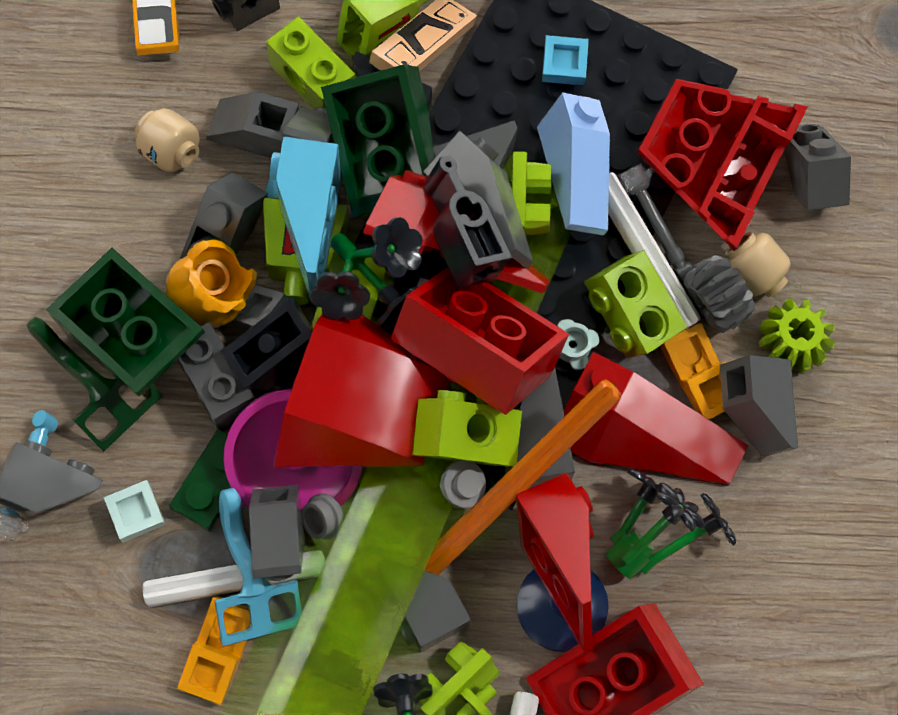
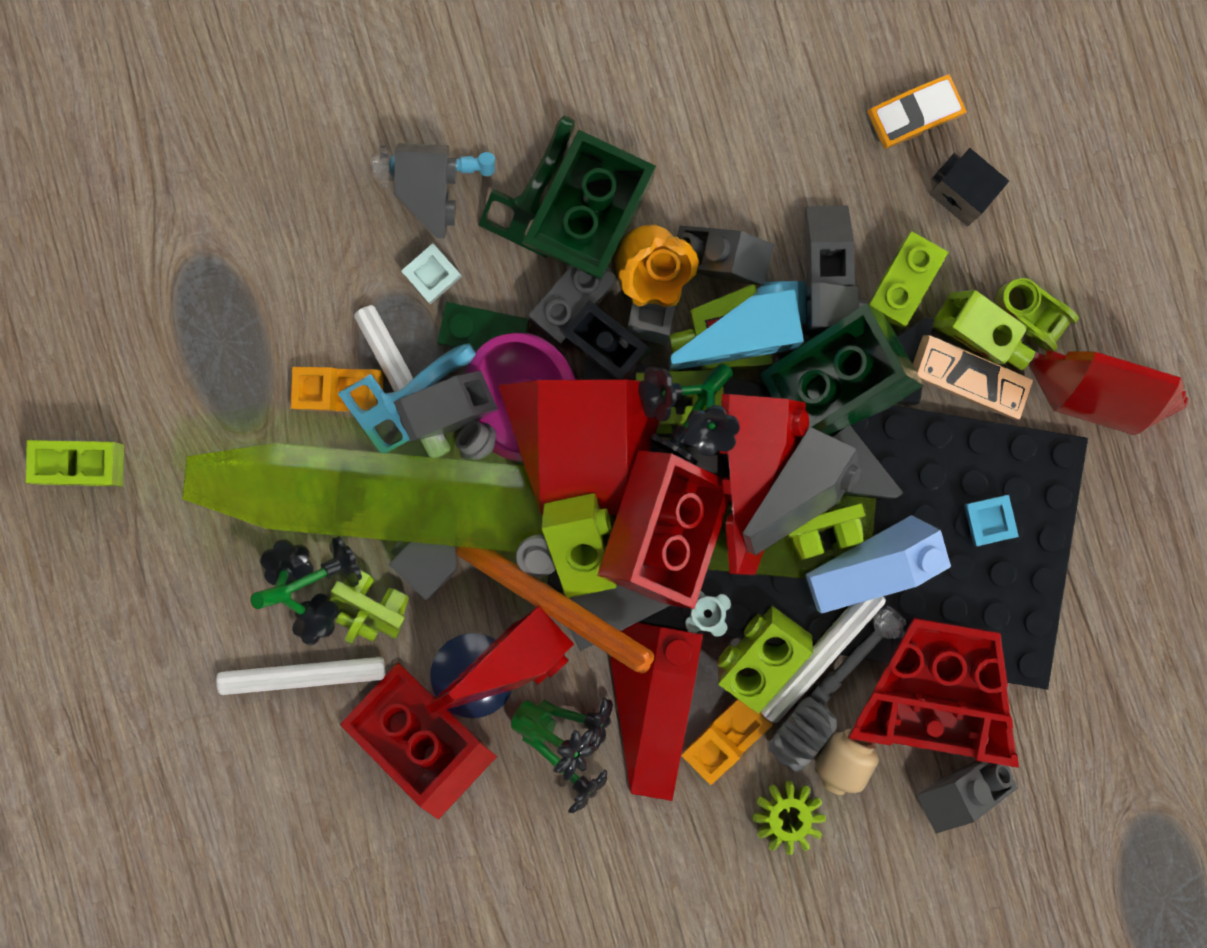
camera: 75 degrees right, 15 degrees up
tan head [135,108,200,172] -> none
black piece [424,156,512,289] -> none
dark grey slope [720,355,798,456] -> none

